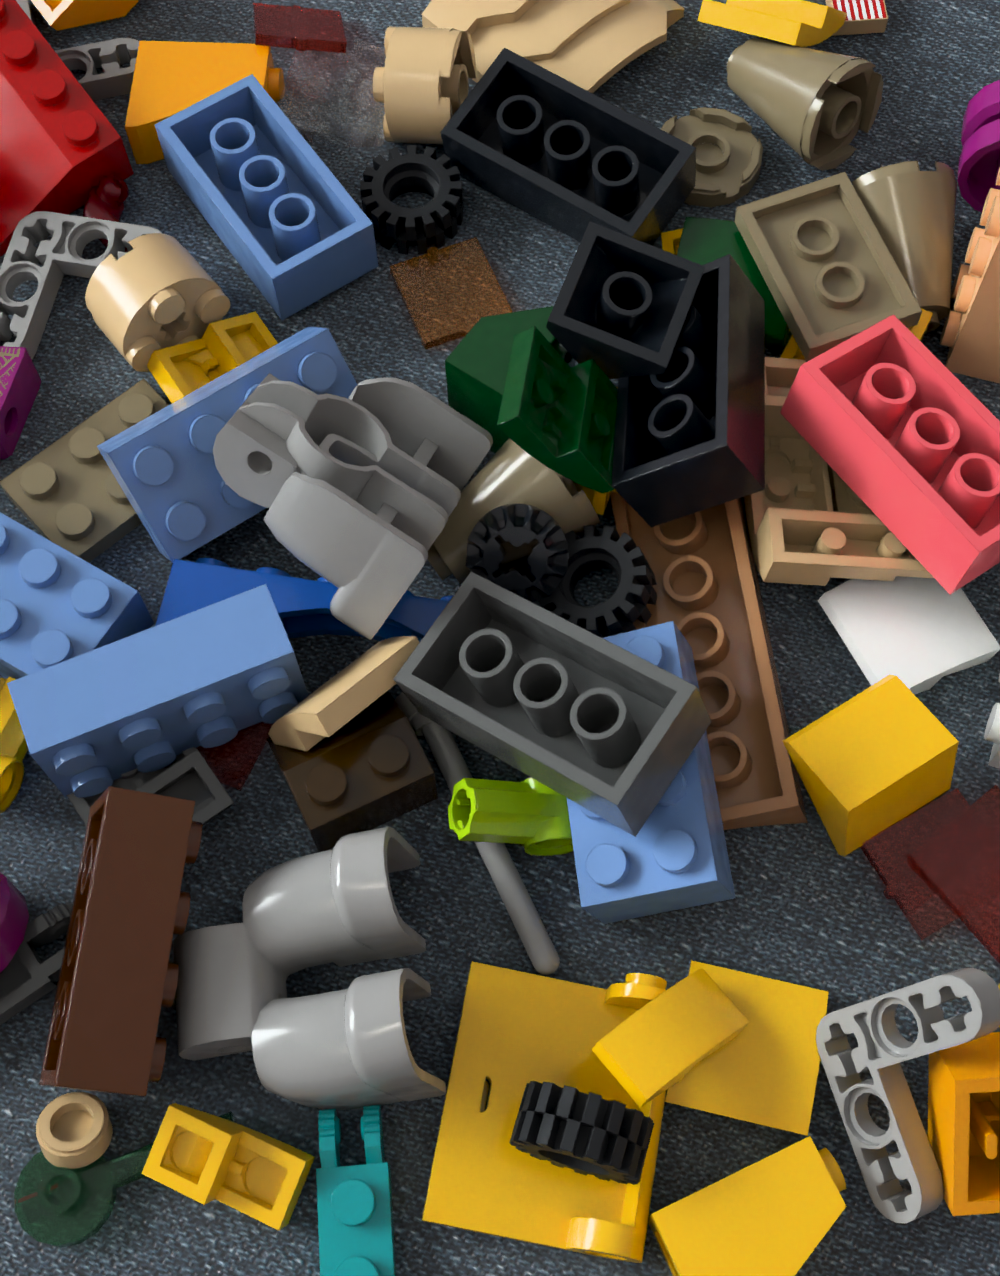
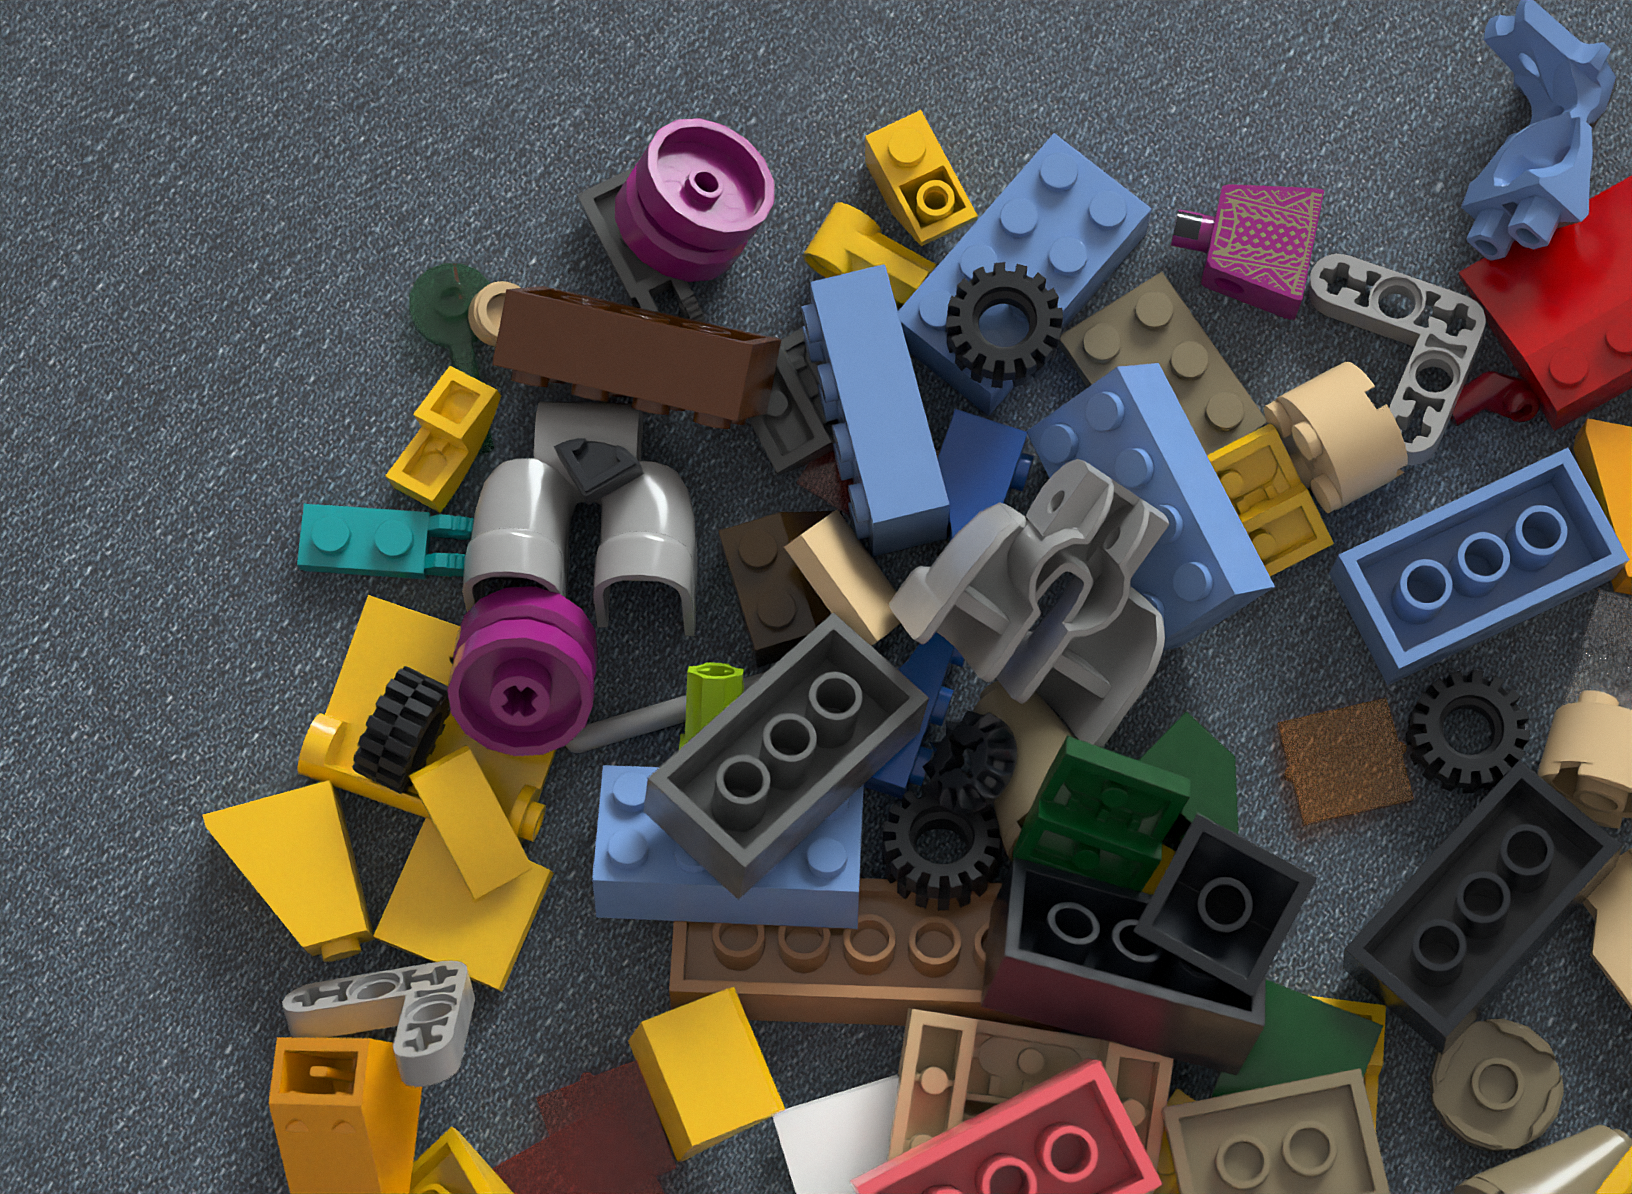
camera: 100 degrees right, 10 degrees up
none -> magenta wheel [448,586,598,756]
none -> black tile [554,438,644,506]
none -> black tyre [946,262,1063,388]

